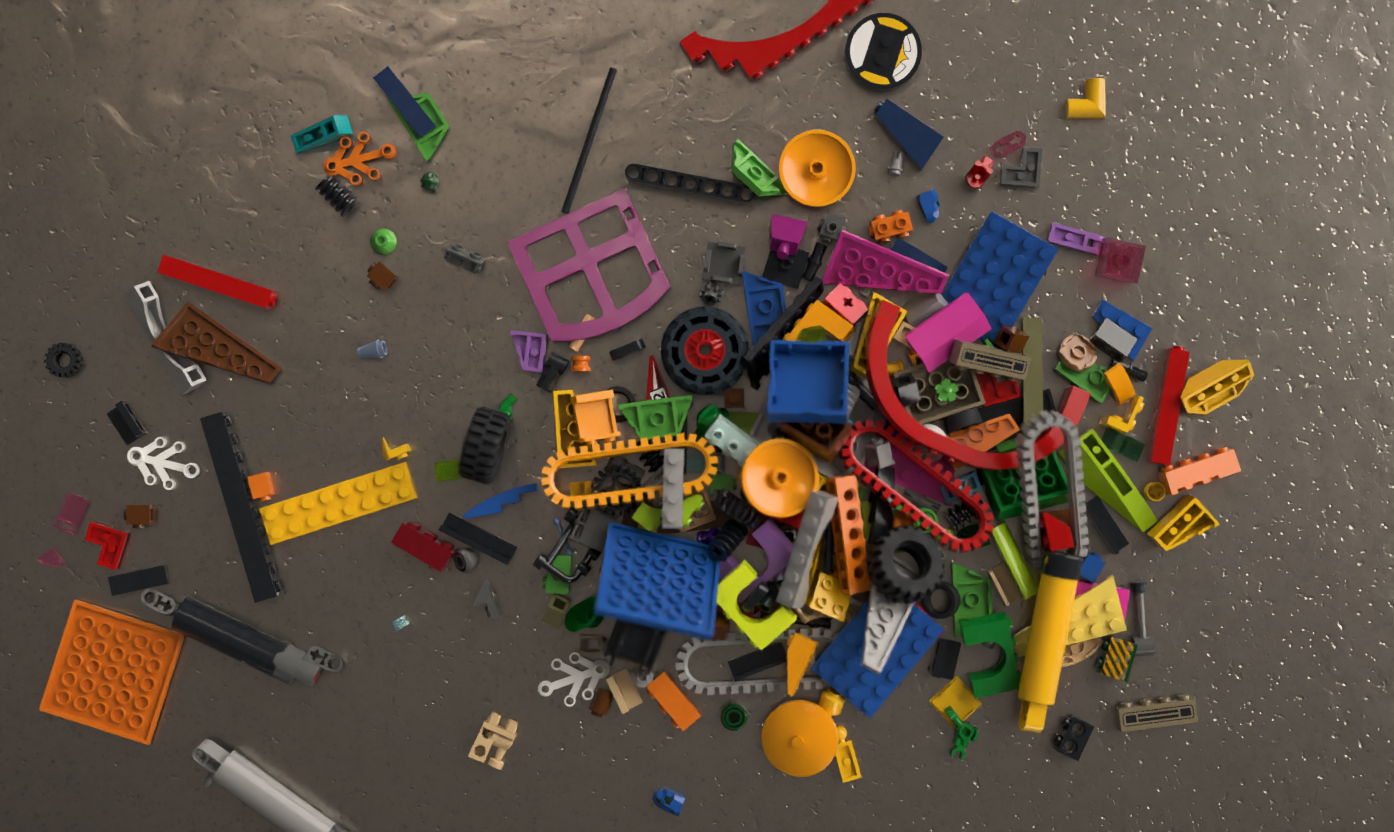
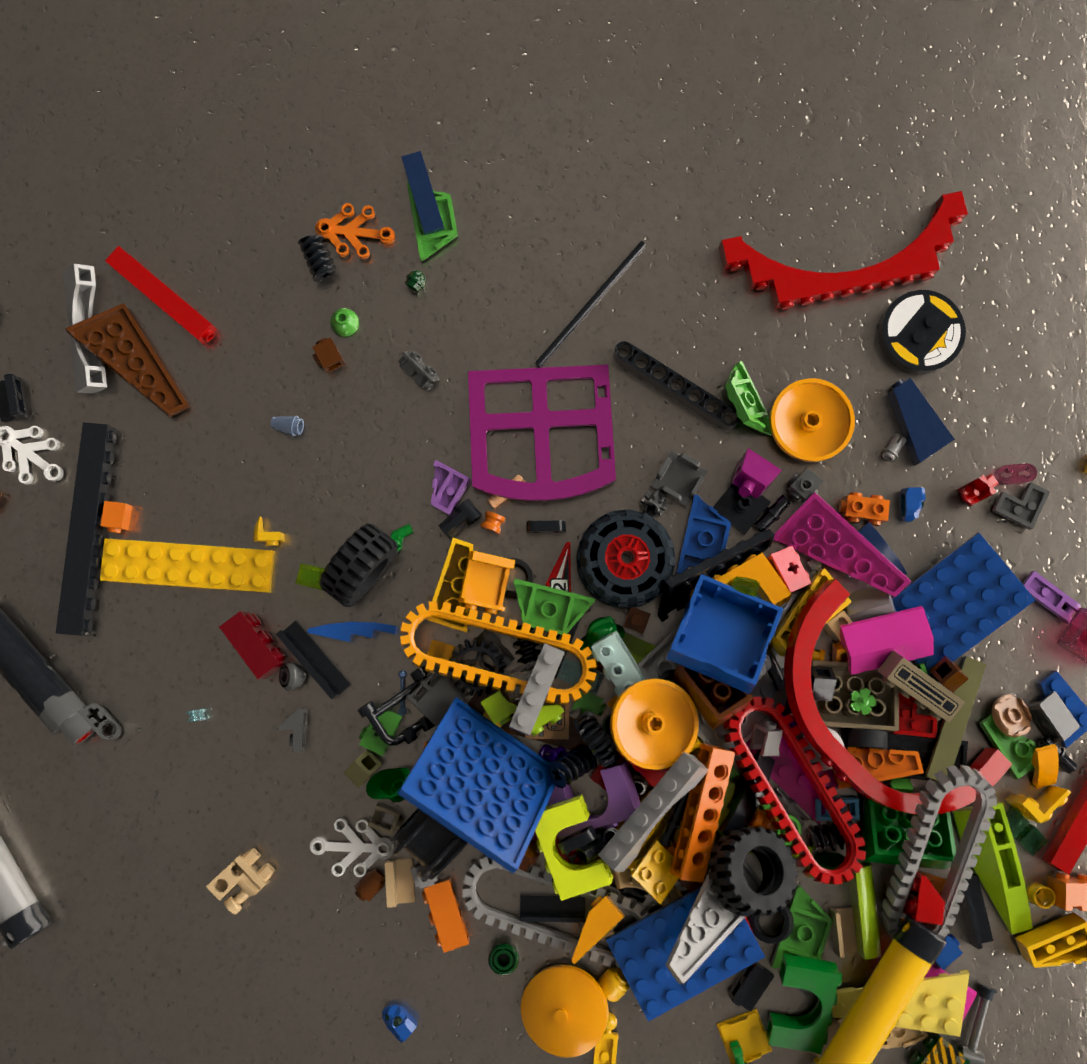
camera: 15 degrees right, 5 degrees down
teal slope [290,115,353,154] -> none

